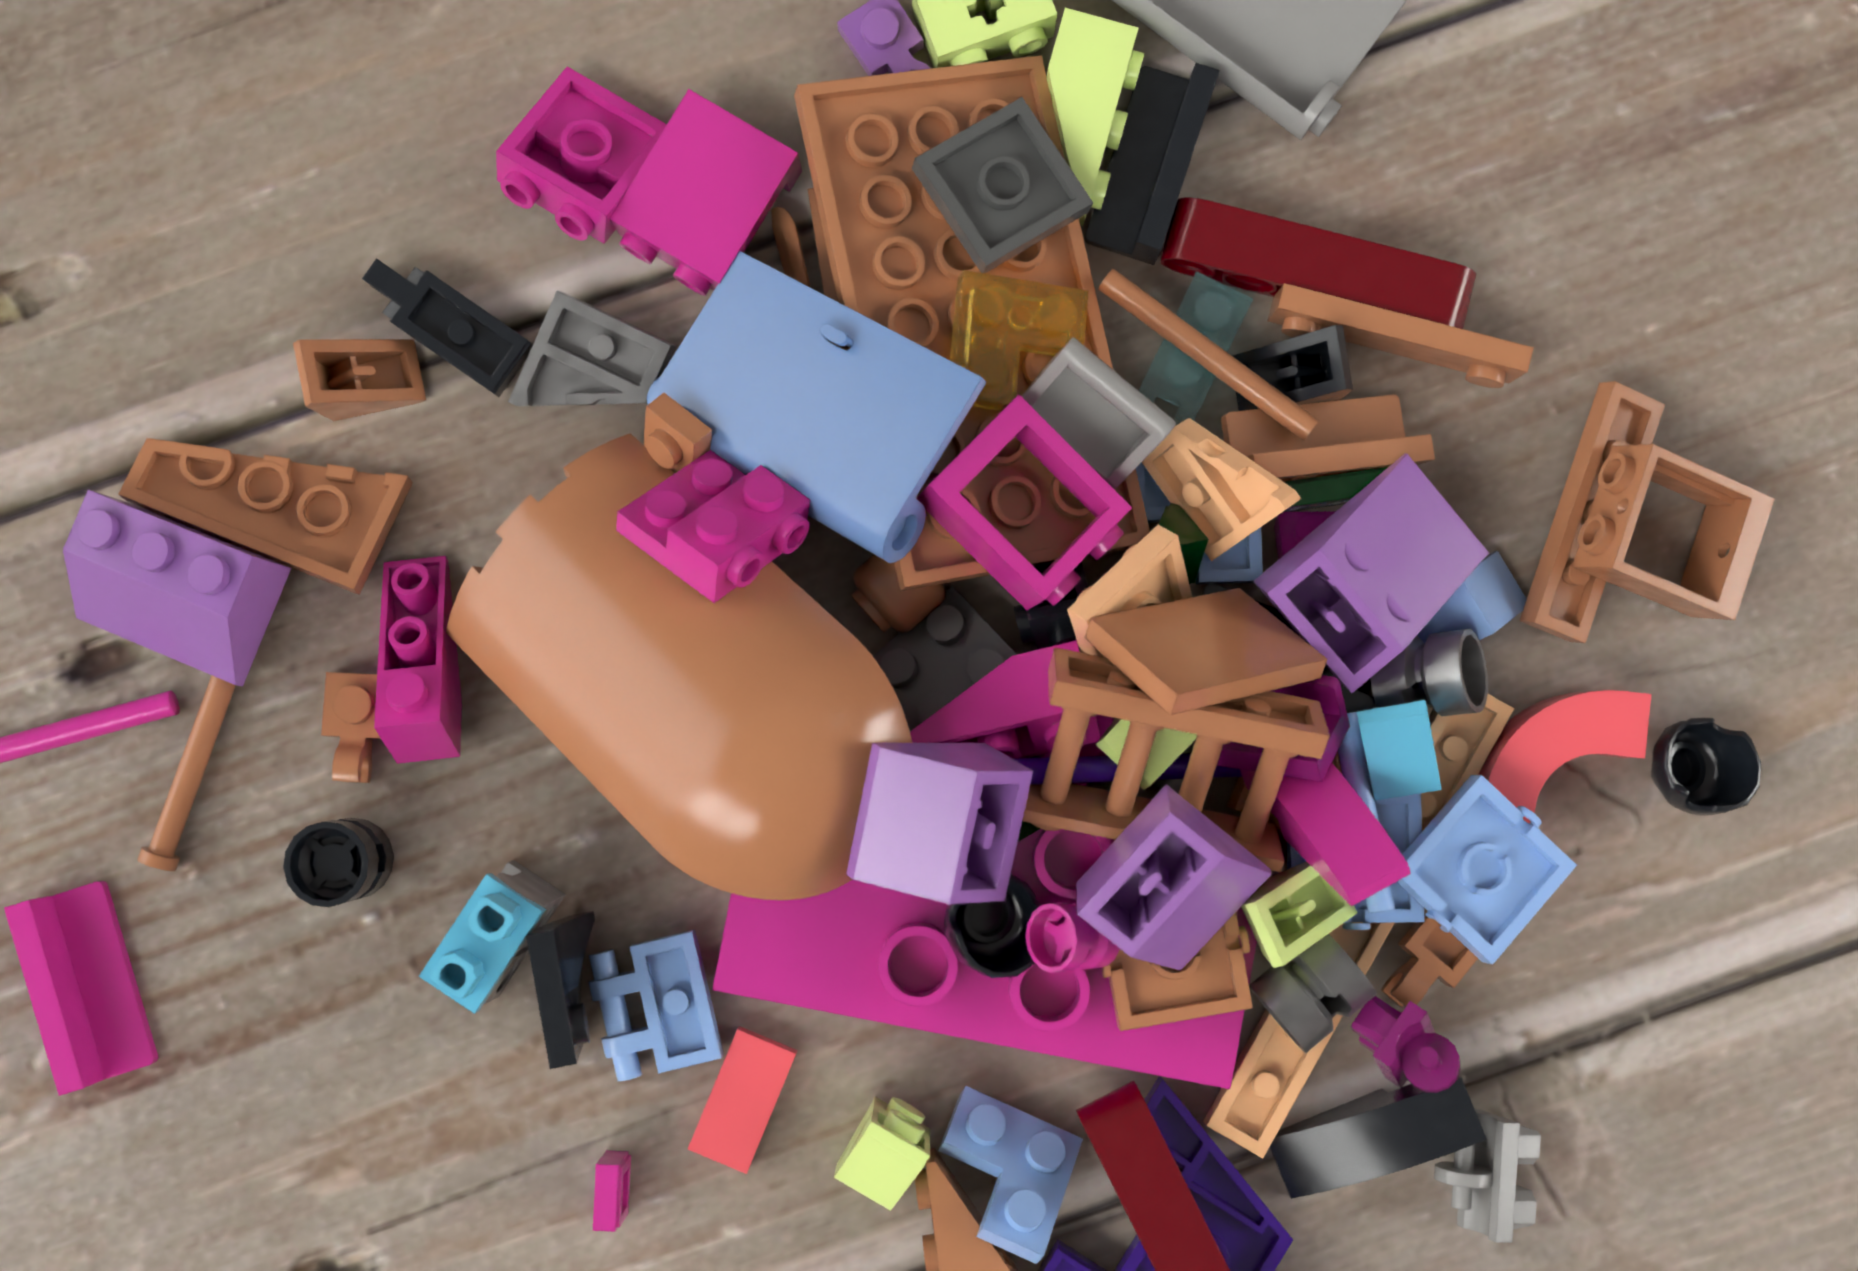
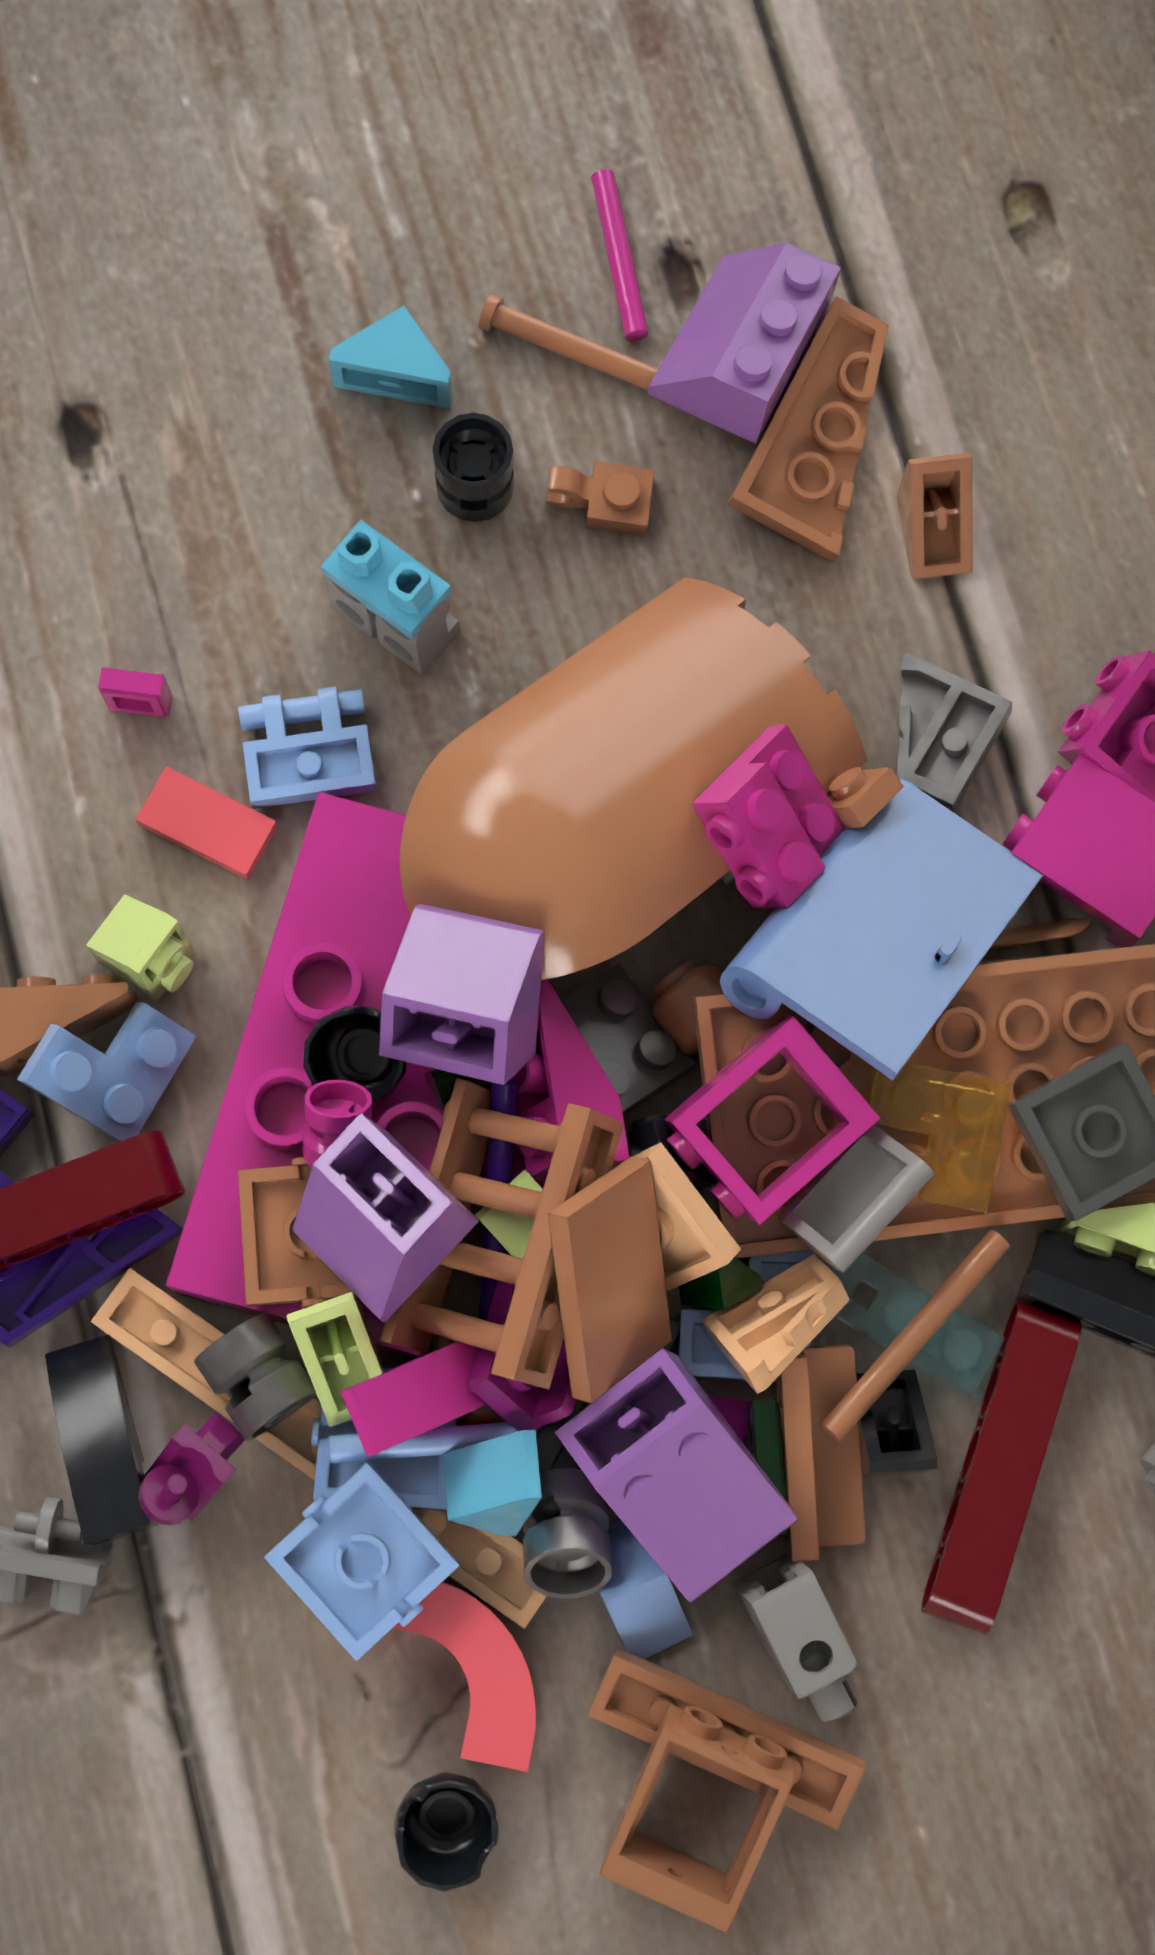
camera: 90 degrees right, 10 degrees down
dark pink panel [4,881,158,1096] -> none
black hinge [362,258,533,397] -> none
dark pink slope [374,556,462,764] -> none
black plate [526,911,595,1069] -> none
nougat plate [1267,283,1534,388] -> none
nougat plate [1381,910,1478,1007] -> none
none -> medium azure slope [328,305,453,409]
none -> light grey torso [732,1553,858,1722]

